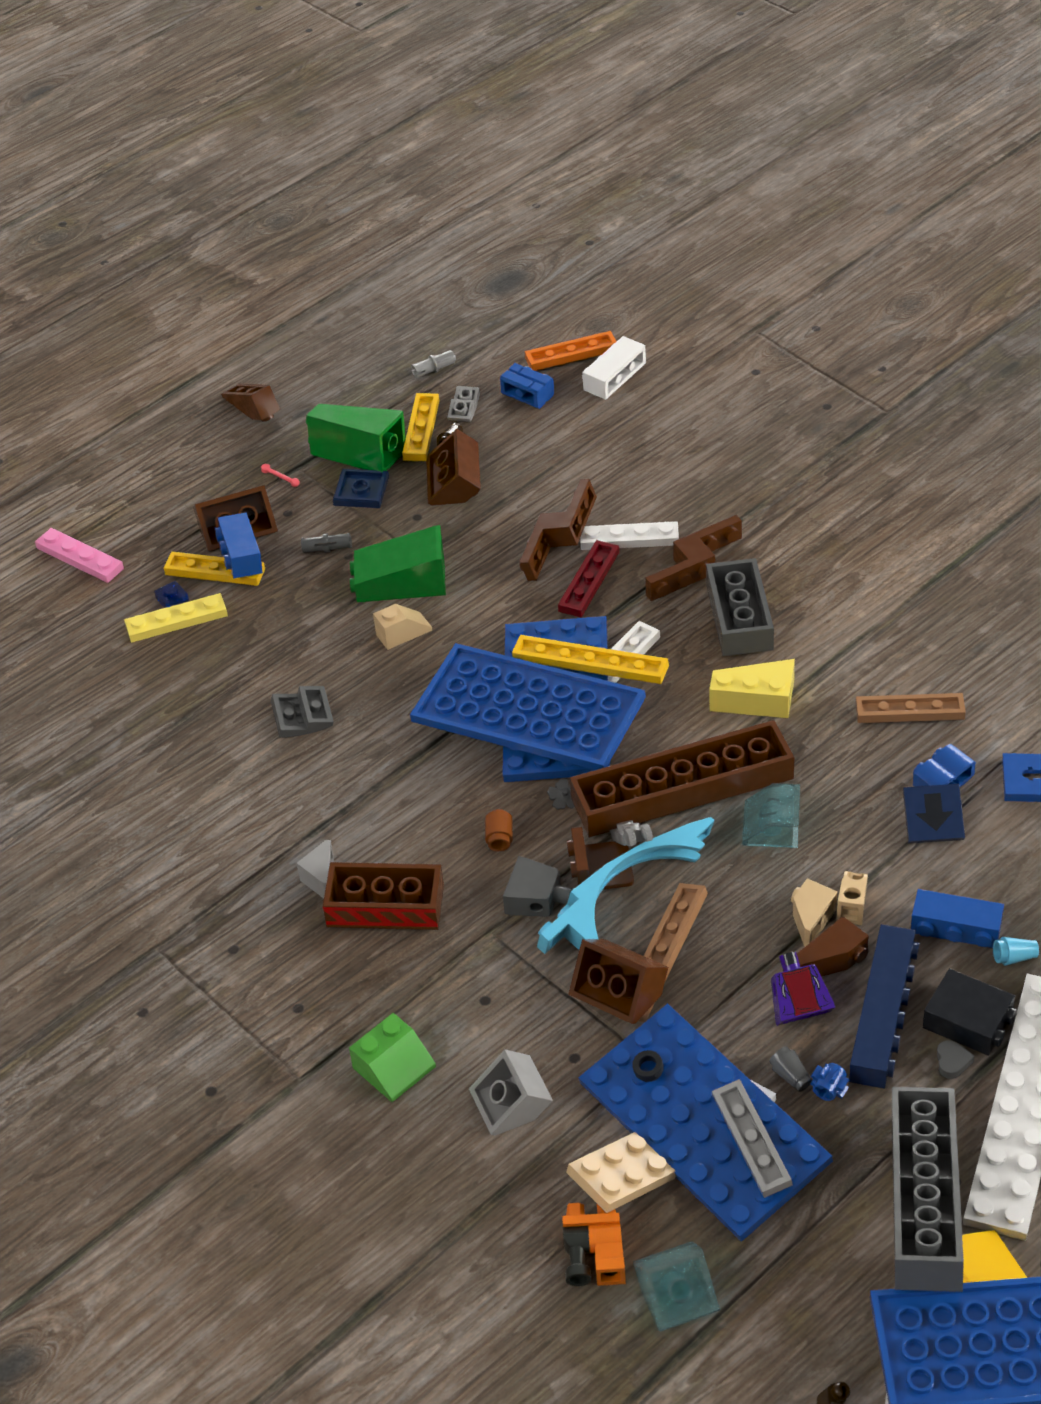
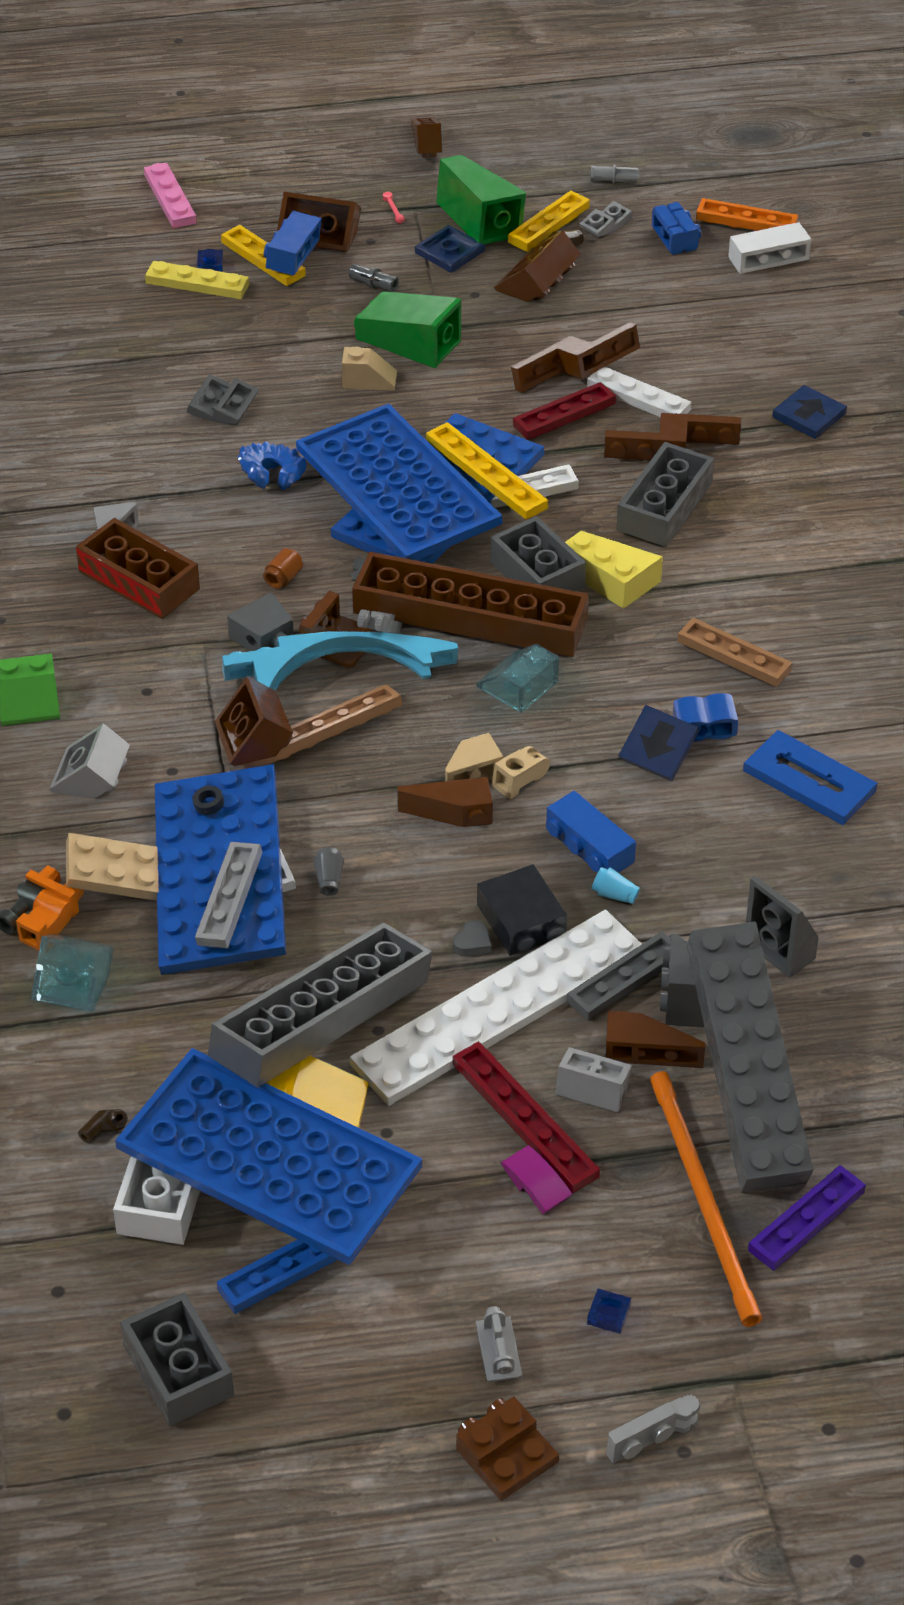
camera: 30 degrees right, 0 degrees up
torso [771,952,835,1026] -> none
blue gear [810,1063,849,1101] -> none
dark blue brick [849,924,920,1089] -> none
none -> blue piece [237,442,307,490]
none -> dark grey brick [490,516,586,591]
none -> dark blue tile [772,385,847,439]

